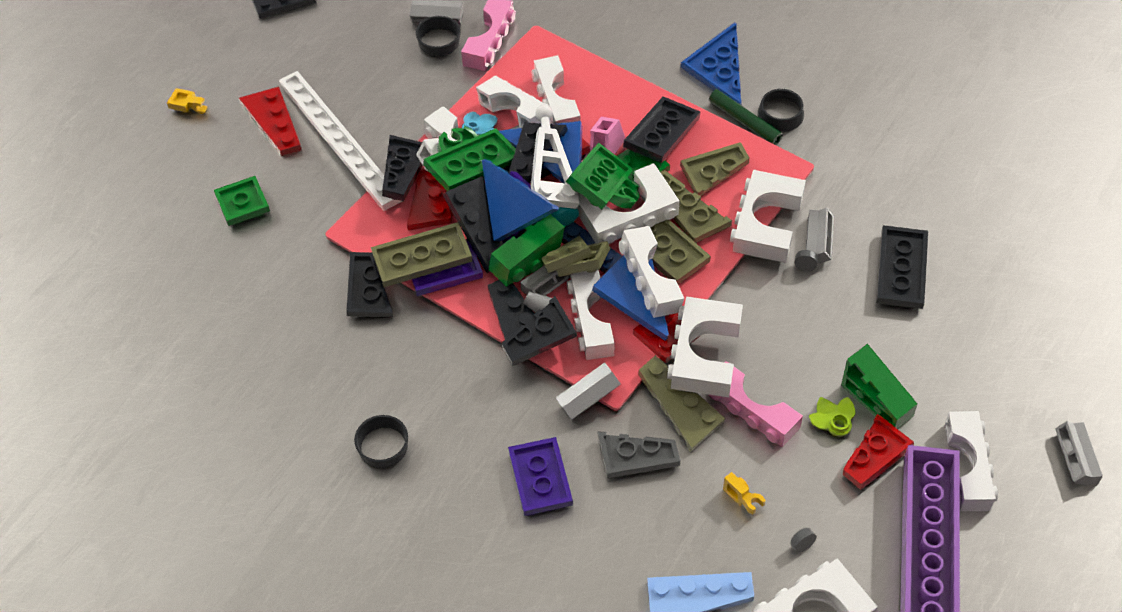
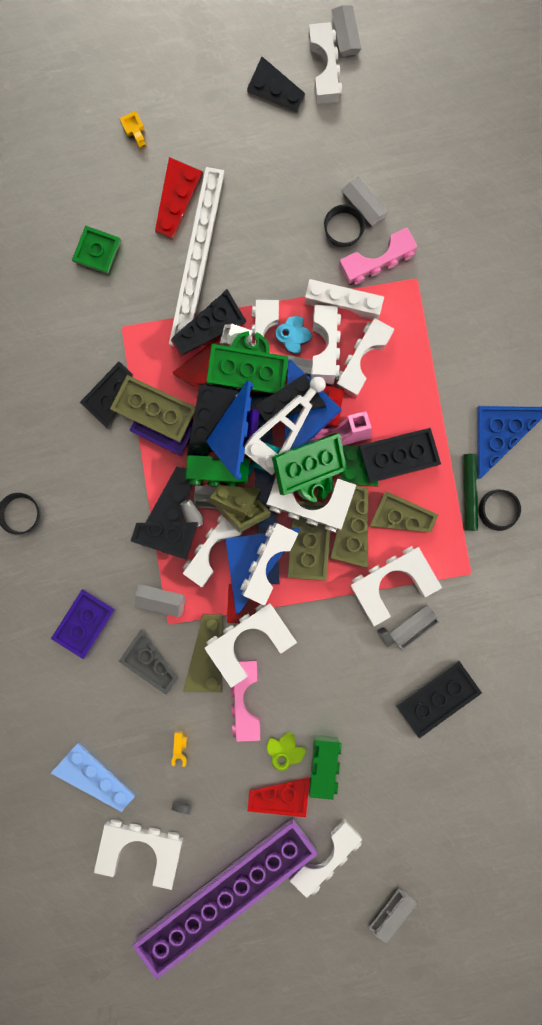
camera: 45 degrees right, 30 degrees up
none -> white arch [304,279,384,320]

